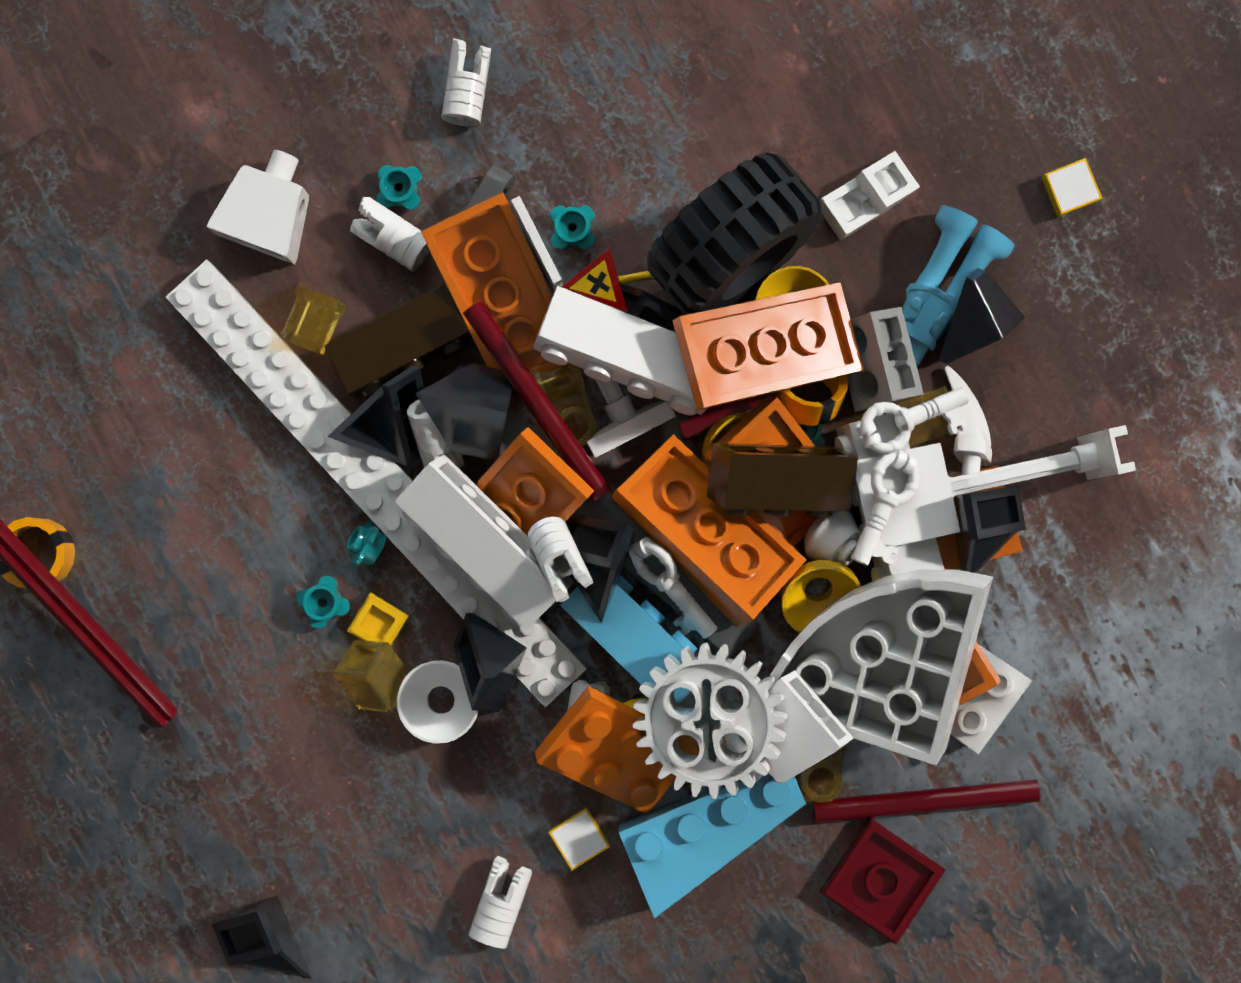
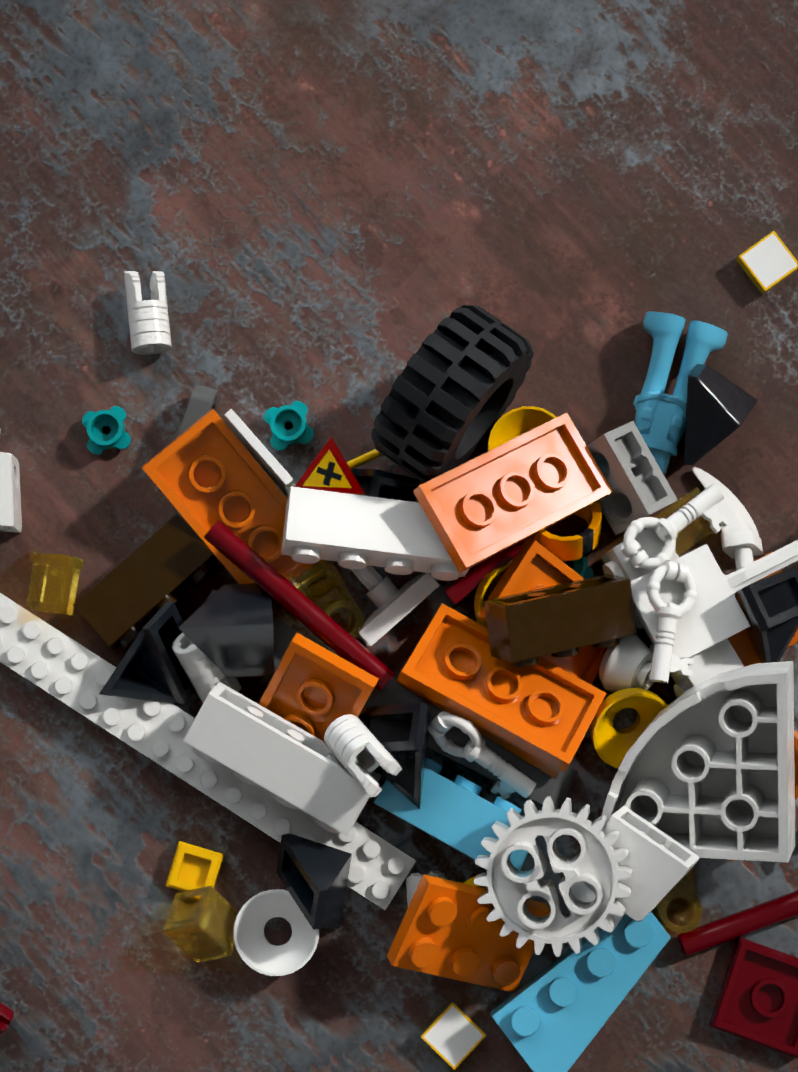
camera: 15 degrees left, 5 degrees down
teal plate [297,576,350,629] -> none
teal plate [346,519,386,566] -> none
white hinge [350,196,430,272] -> none
white slope [820,151,920,241] -> none

